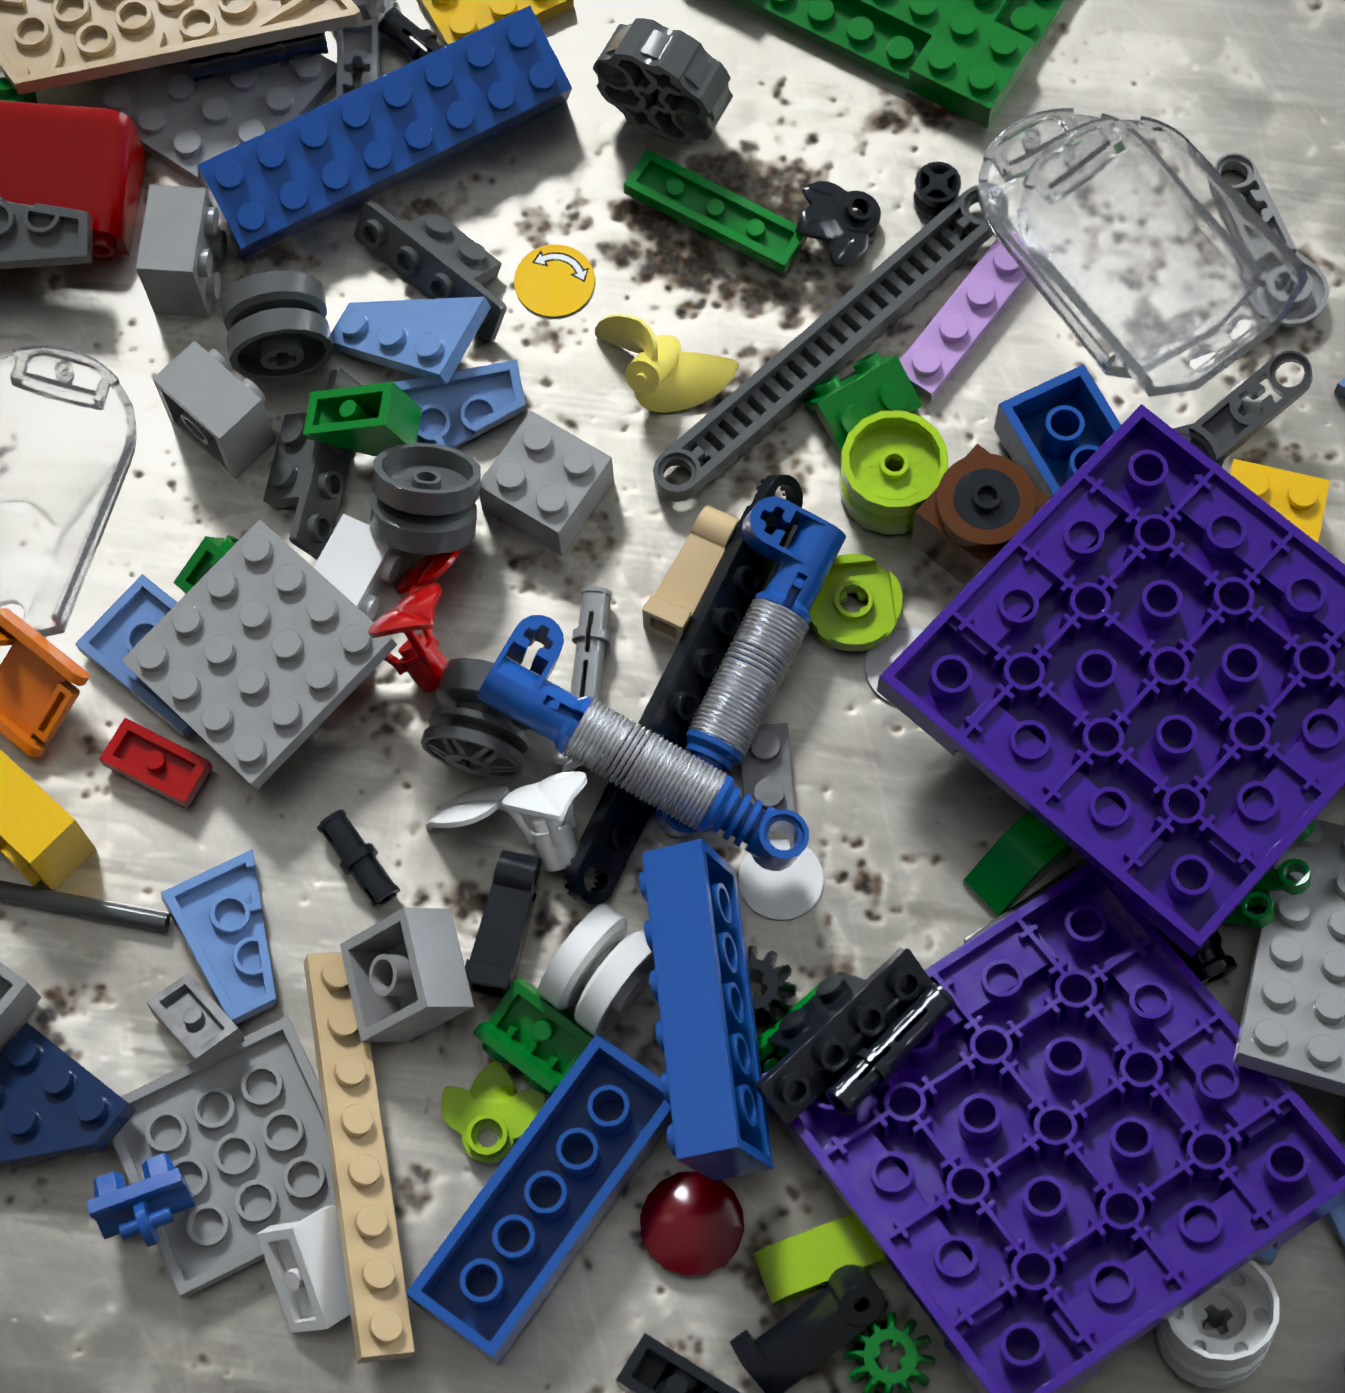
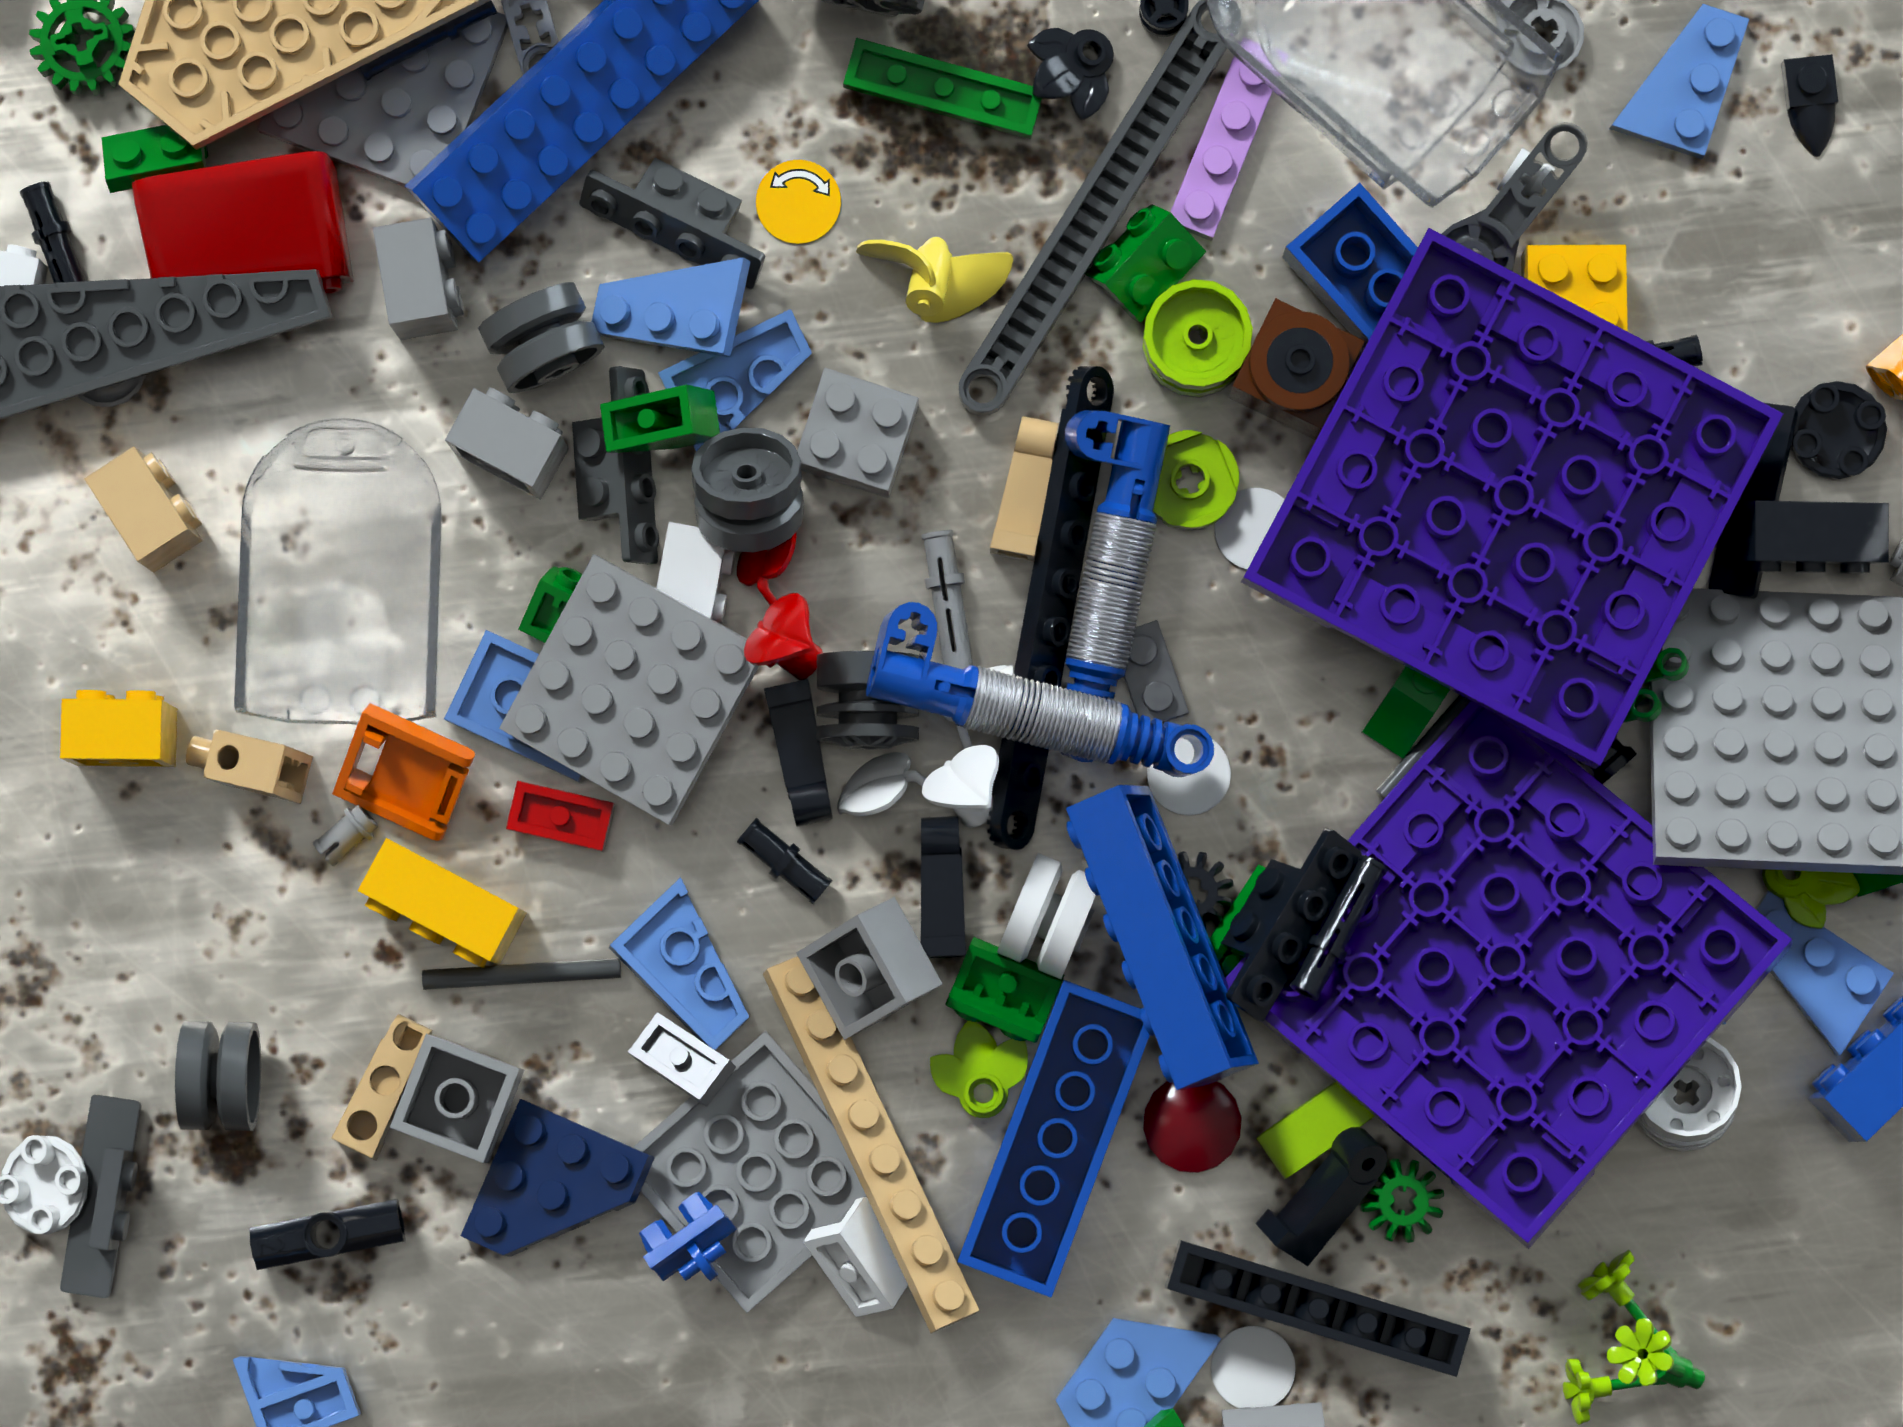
camera: 15 degrees left, 15 degrees up
none -> black leg [764,679,833,827]

